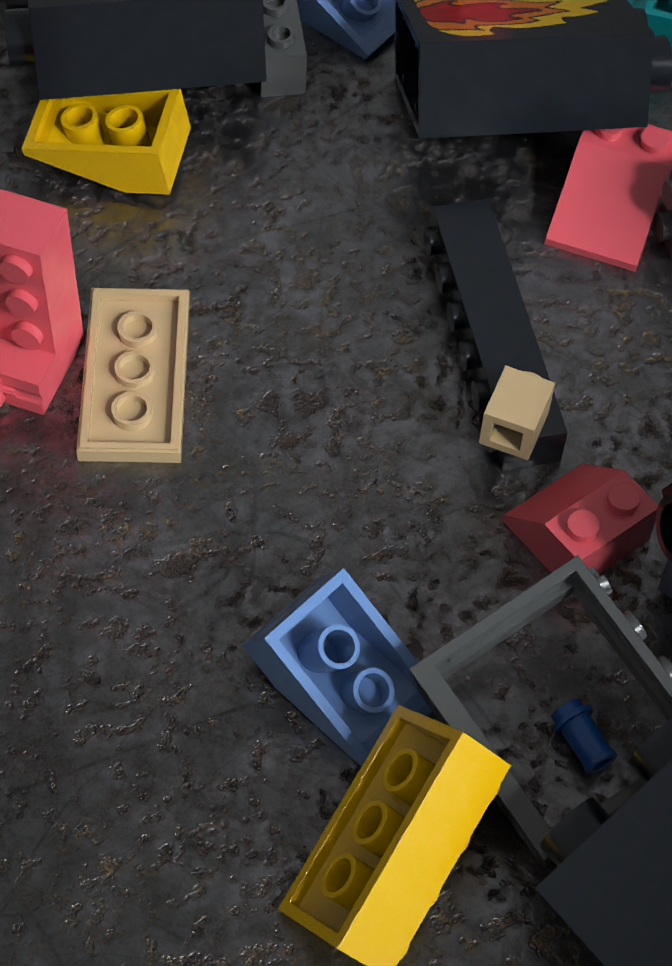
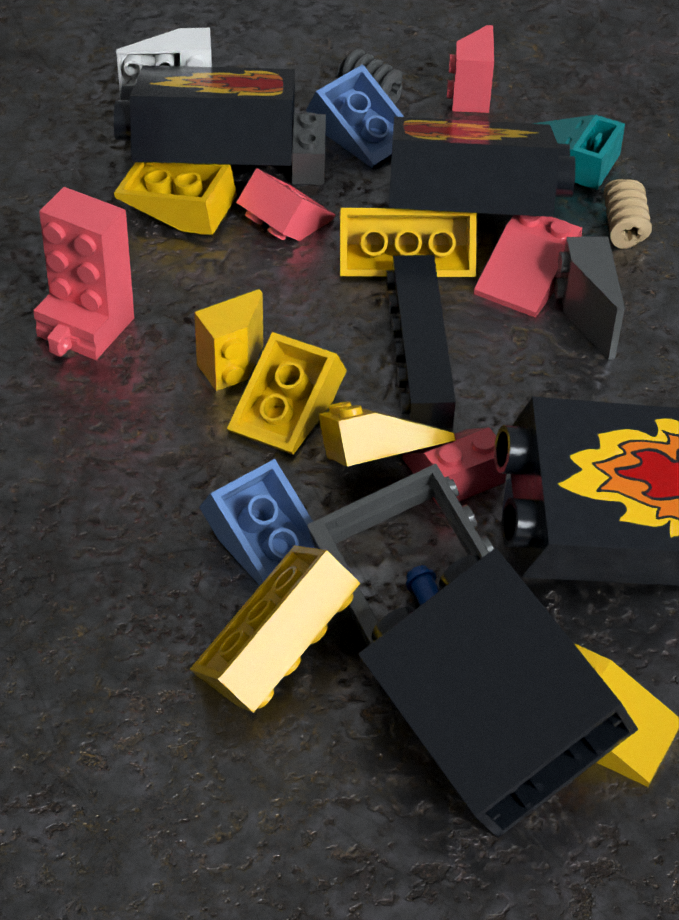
camera: 10 degrees right, 10 degrees down
tan tile [77,288,190,463] -> none
tan brick [479,365,555,460] -> none
none -> yellow slope [194,289,263,391]
none -> yellow slope [227,332,347,455]
none -> coral slope [236,168,336,241]
none -> yellow slope [318,402,456,467]
none -> yellow slope [339,208,477,277]

